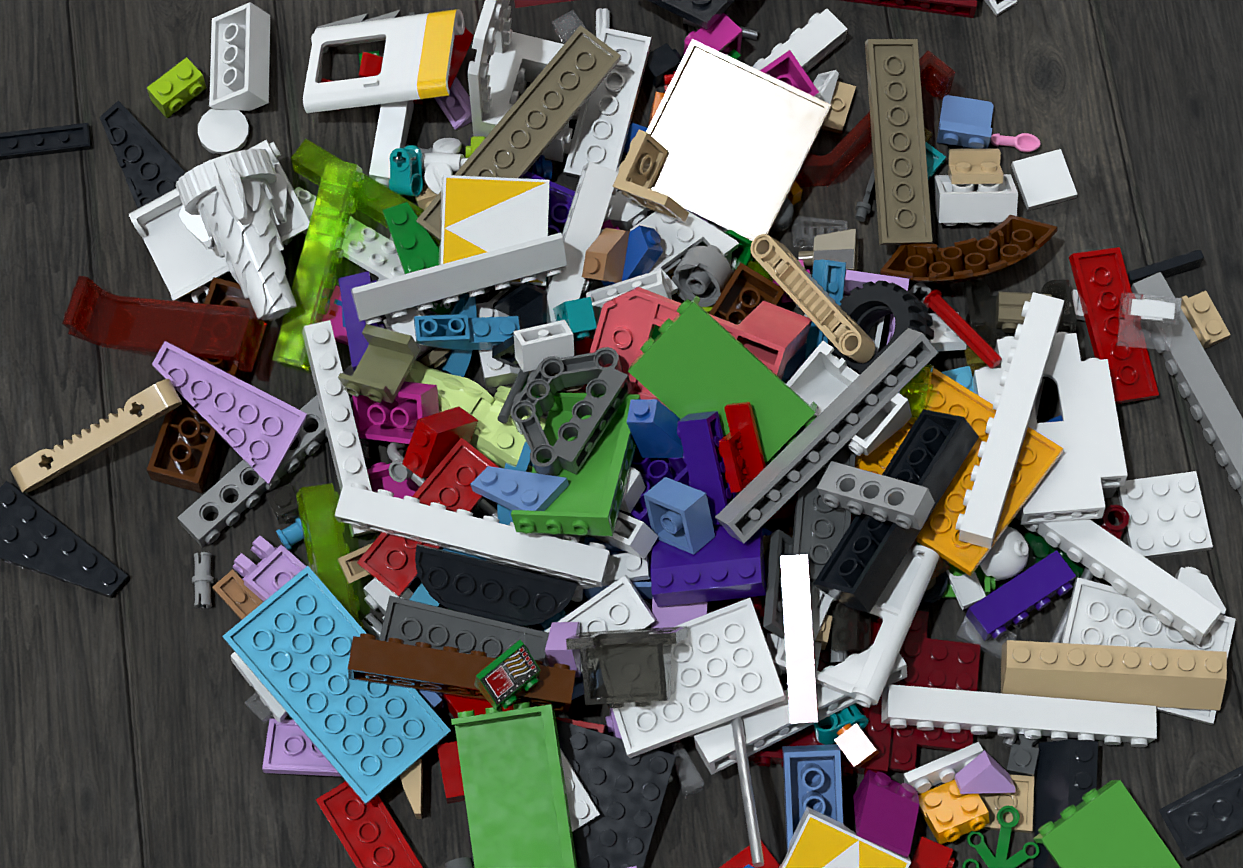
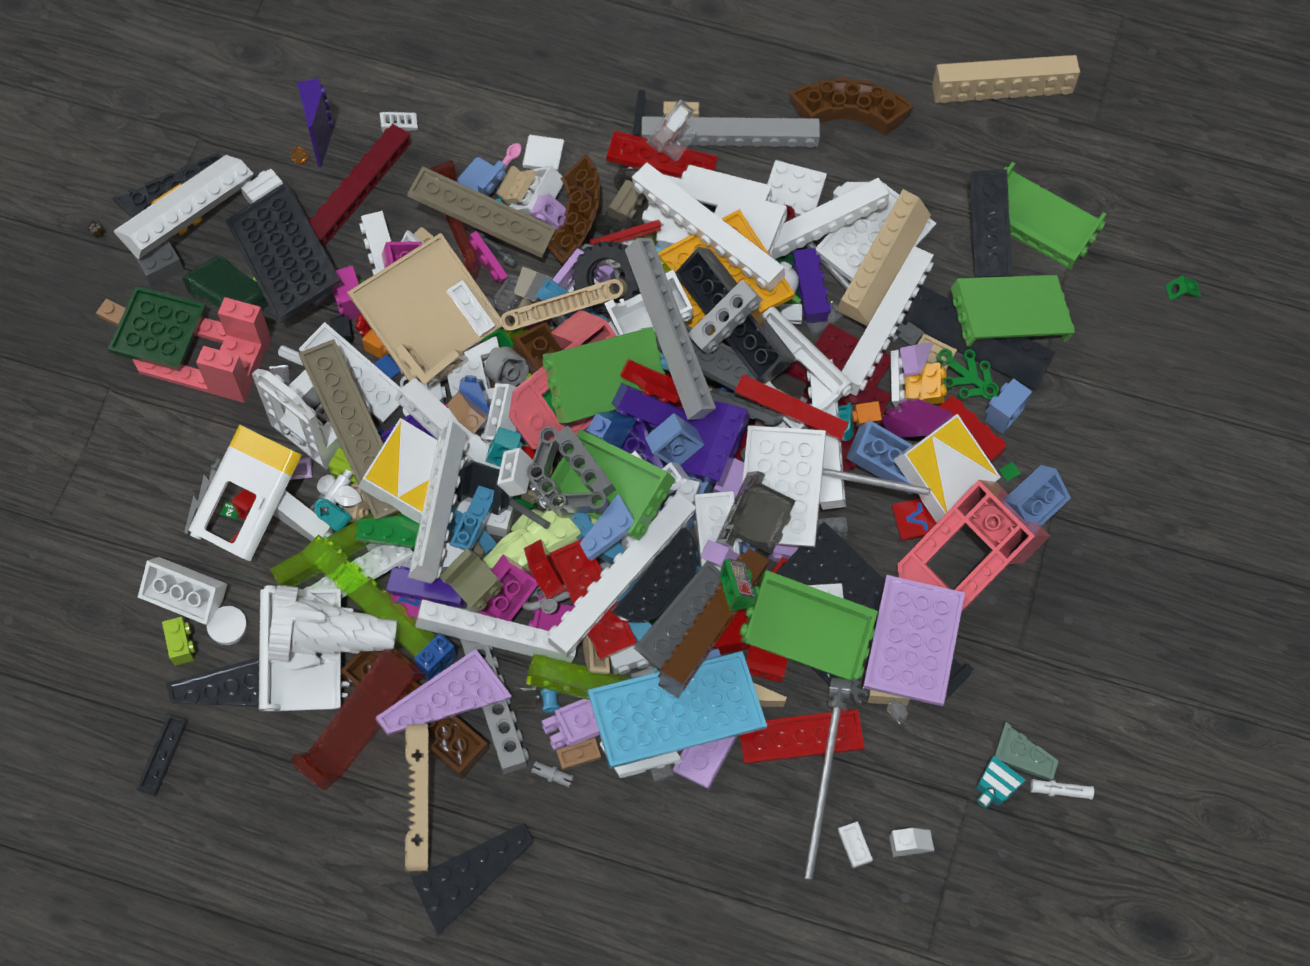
camera: 65 degrees left, 5 degrees down
none -> blue hips [414,633,457,682]
none -> white plate [447,280,495,337]
none -> dark pink wing [466,231,508,284]
none -> lavender brick [530,194,566,233]

